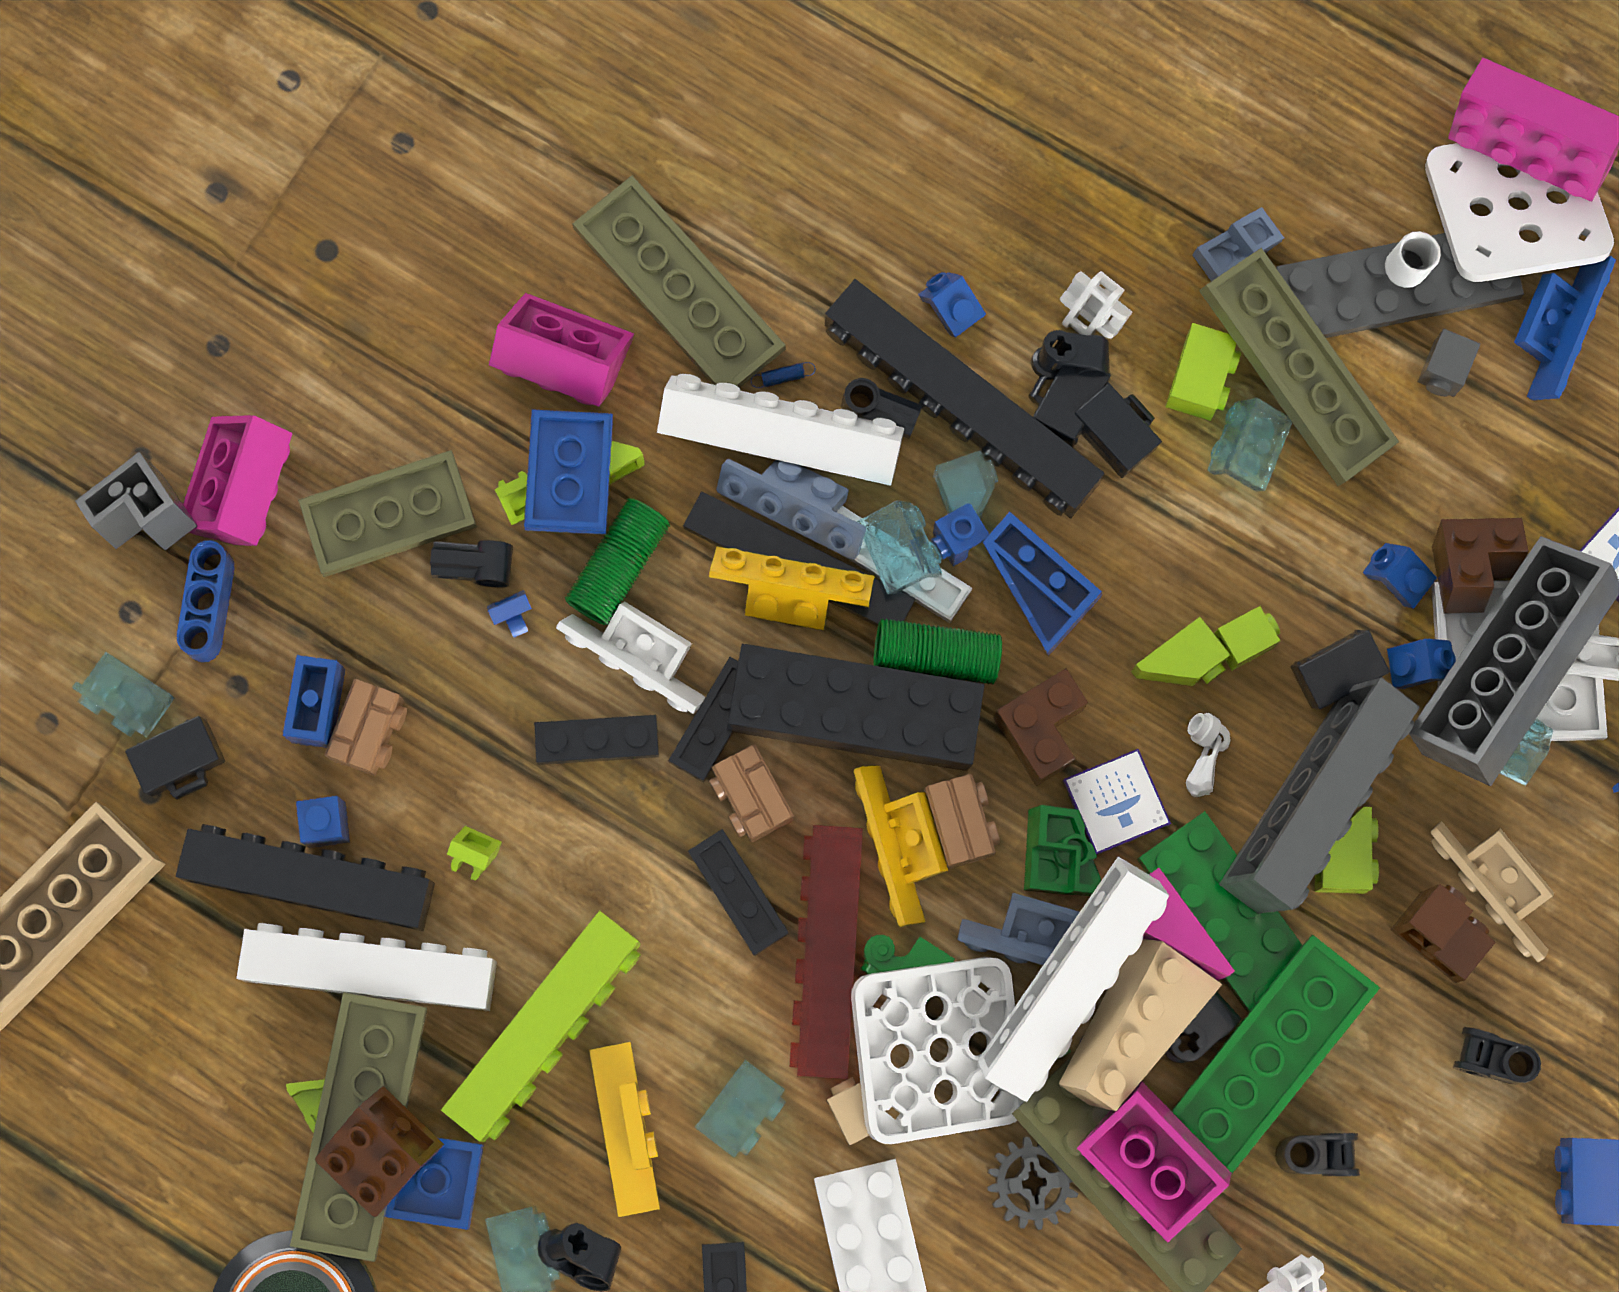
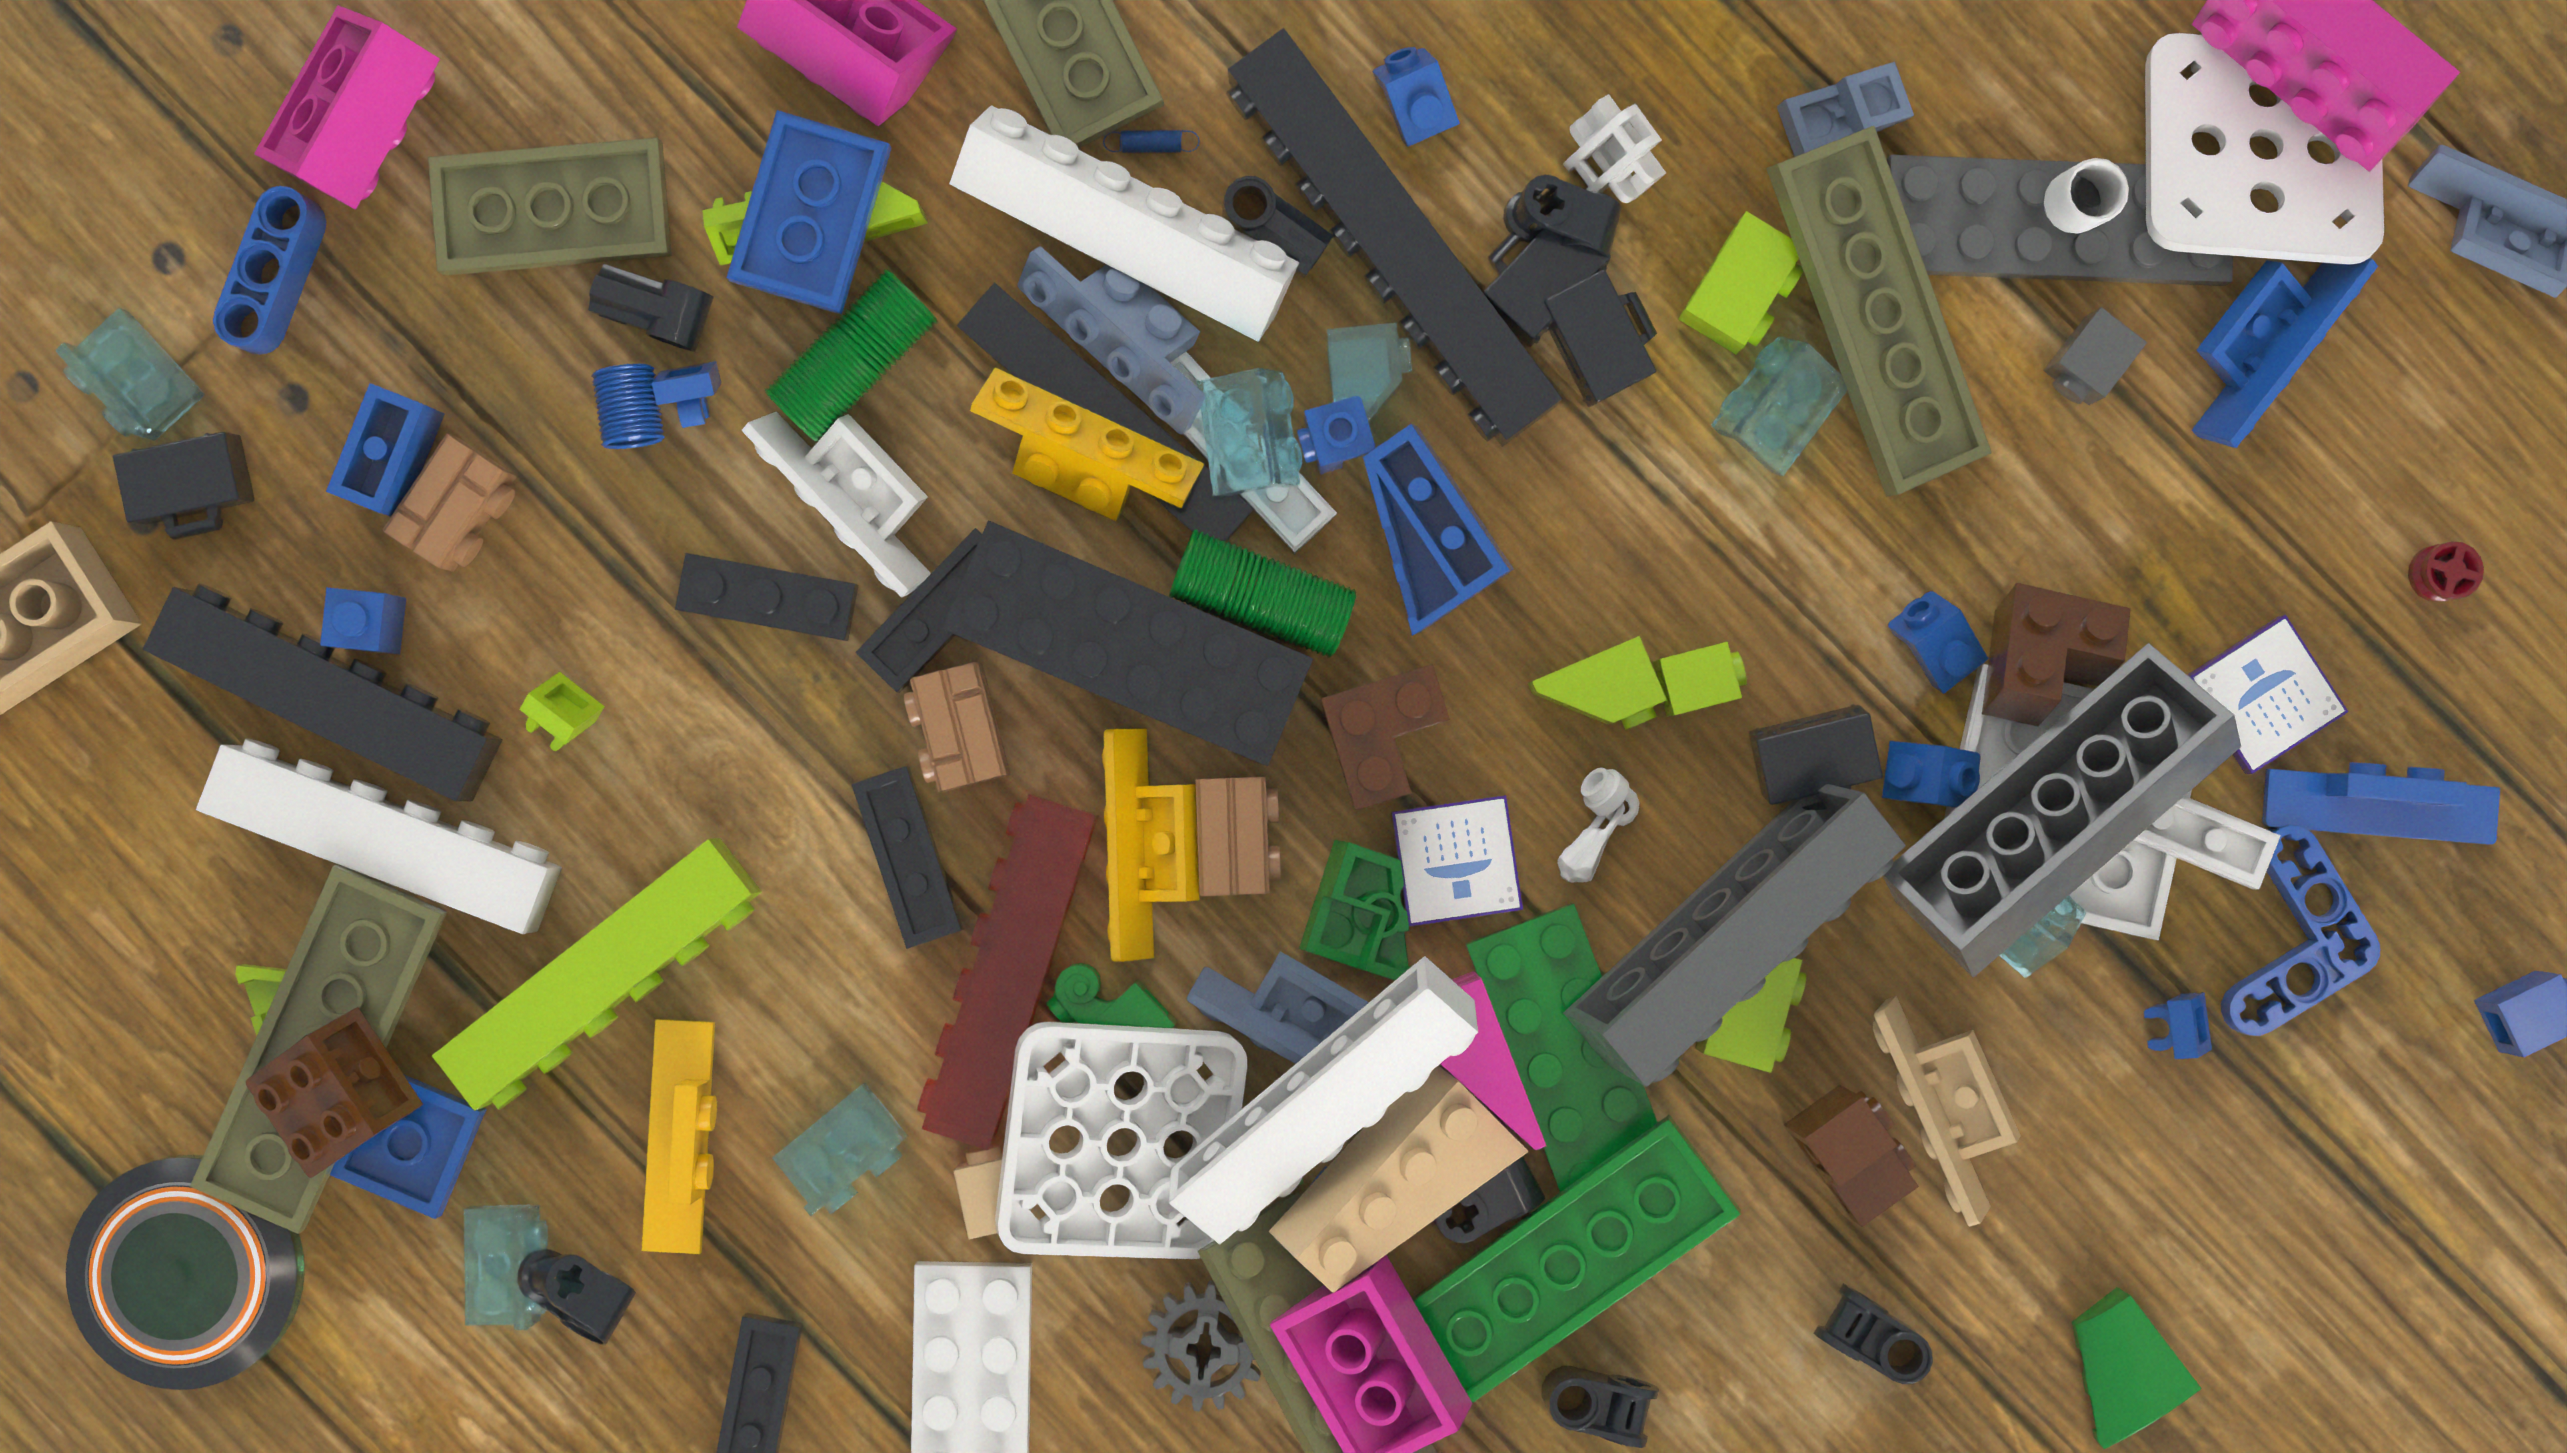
camera: 20 degrees right, 10 degrees up
dark grey brick [75,452,197,550] -> none
none -> blue piece [591,364,665,449]

